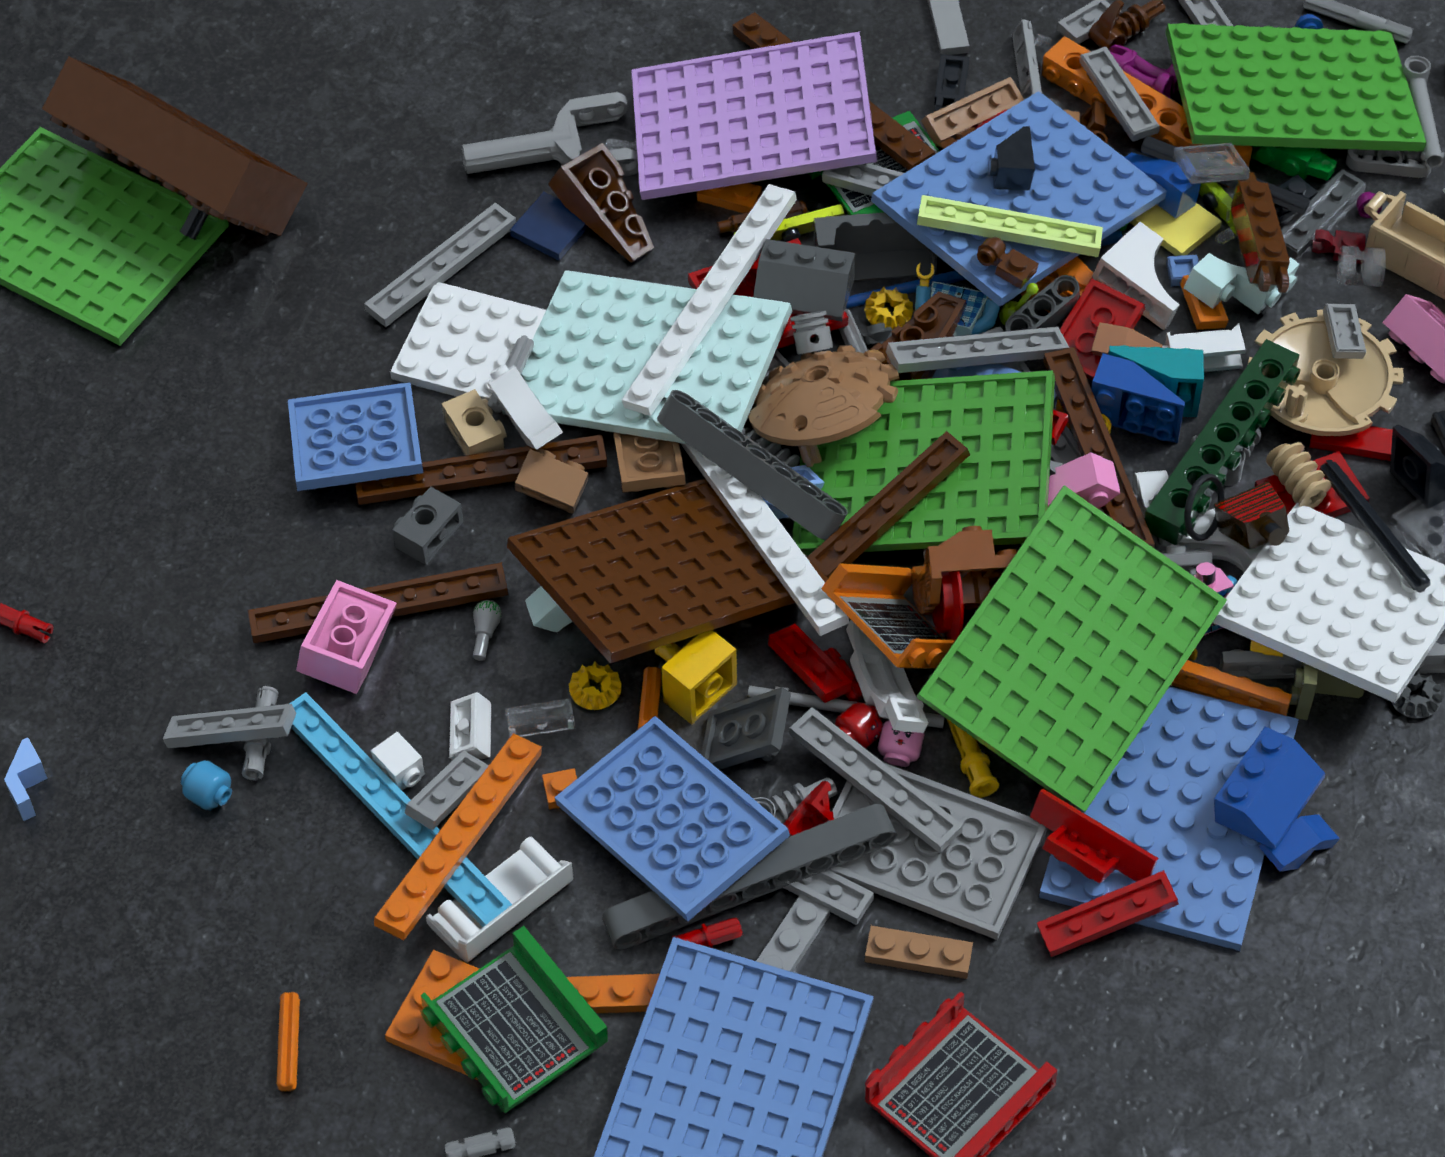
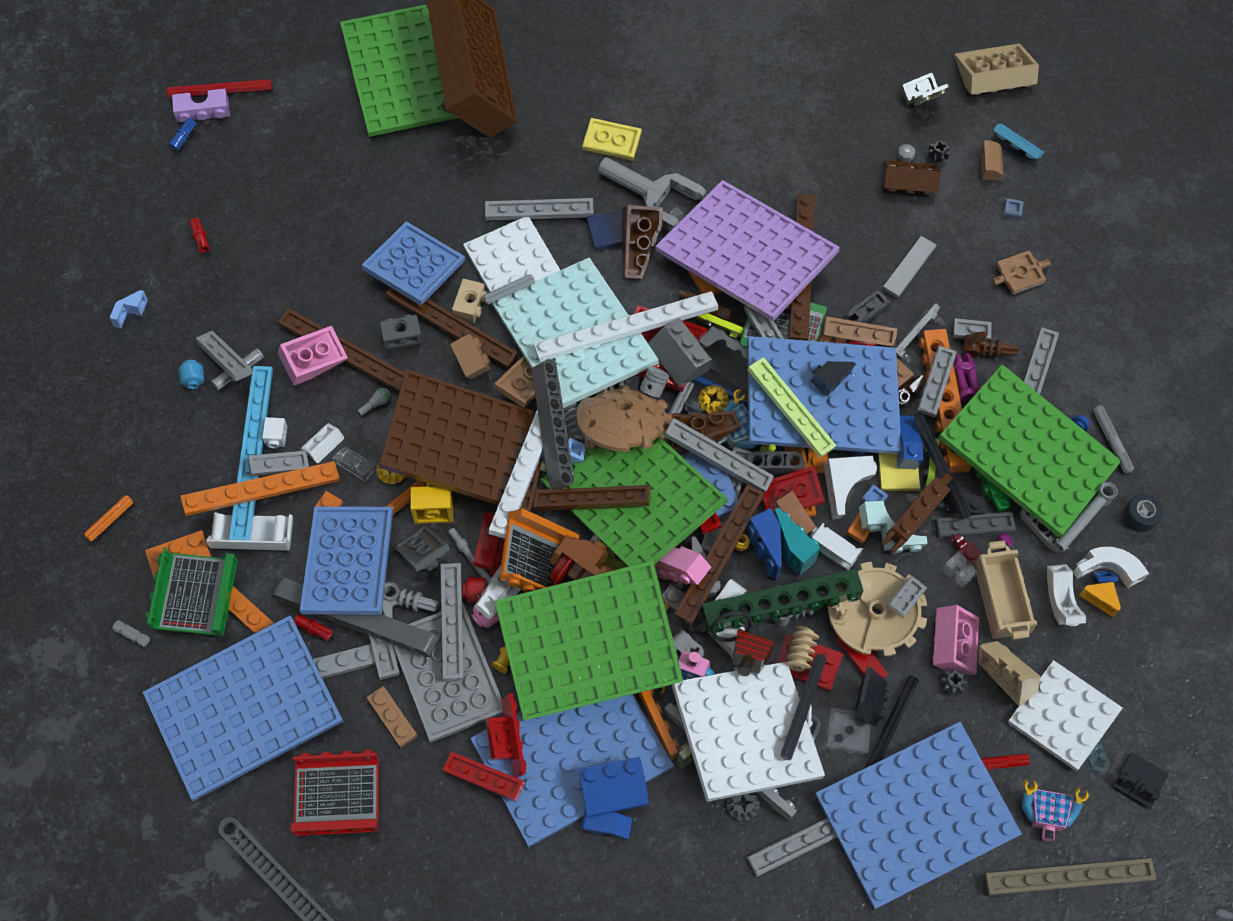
camera: 40 degrees right, 10 degrees up
white arch [486,364,563,450] -> none
red slope [784,781,834,837] -> none
reddish brown plate [977,237,1039,289] -> none
light grey plate [1159,545,1212,567] -> none
clear tile [1174,143,1250,184] -> none
none -> light yellow tile [582,118,642,161]

